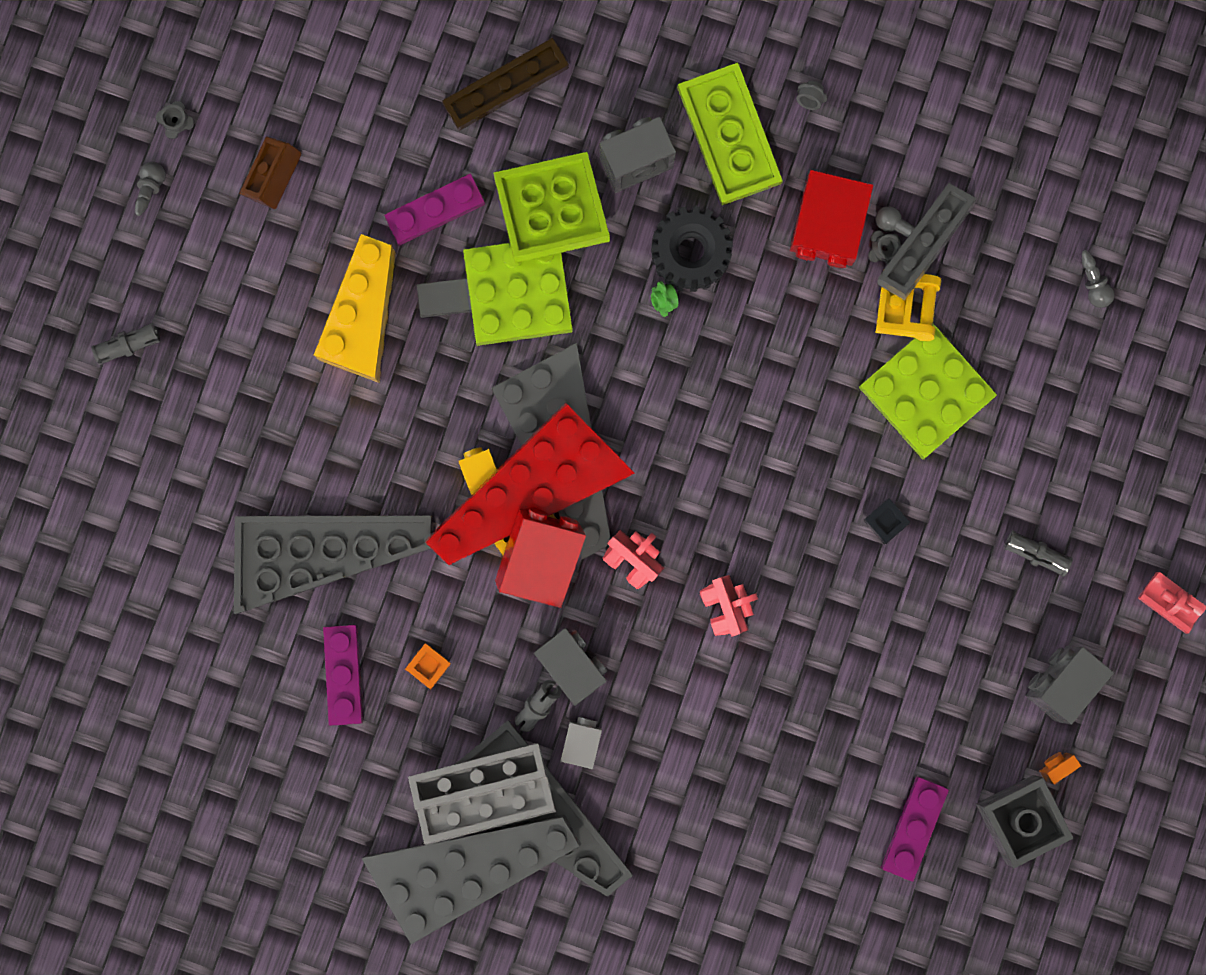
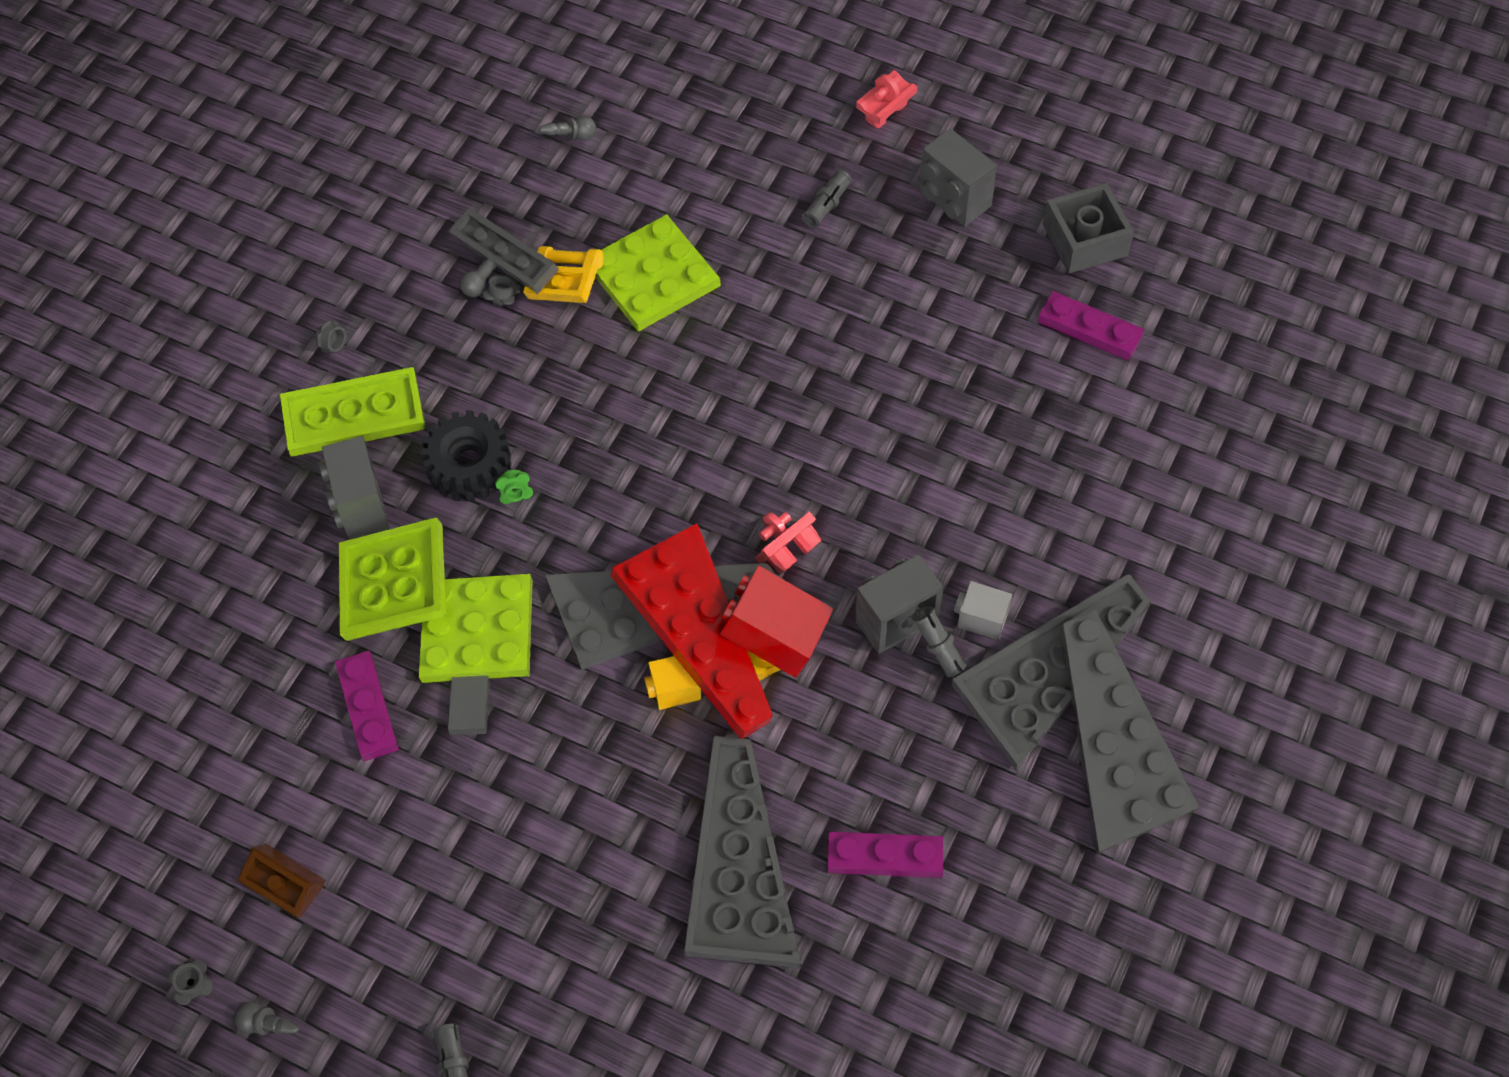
camera: 80 degrees left, 25 degrees down
yellow wedge [314,234,396,383] -> none
orange plate [405,643,452,690] -> none
light grey brick [408,744,556,845] -> none
dark brown plate [442,38,569,131] -> none
coral hips [700,575,758,637] -> none
red brick [789,170,873,268] -> none
black plate [863,498,910,545] -> none
orange plate [1039,752,1081,785] -> none

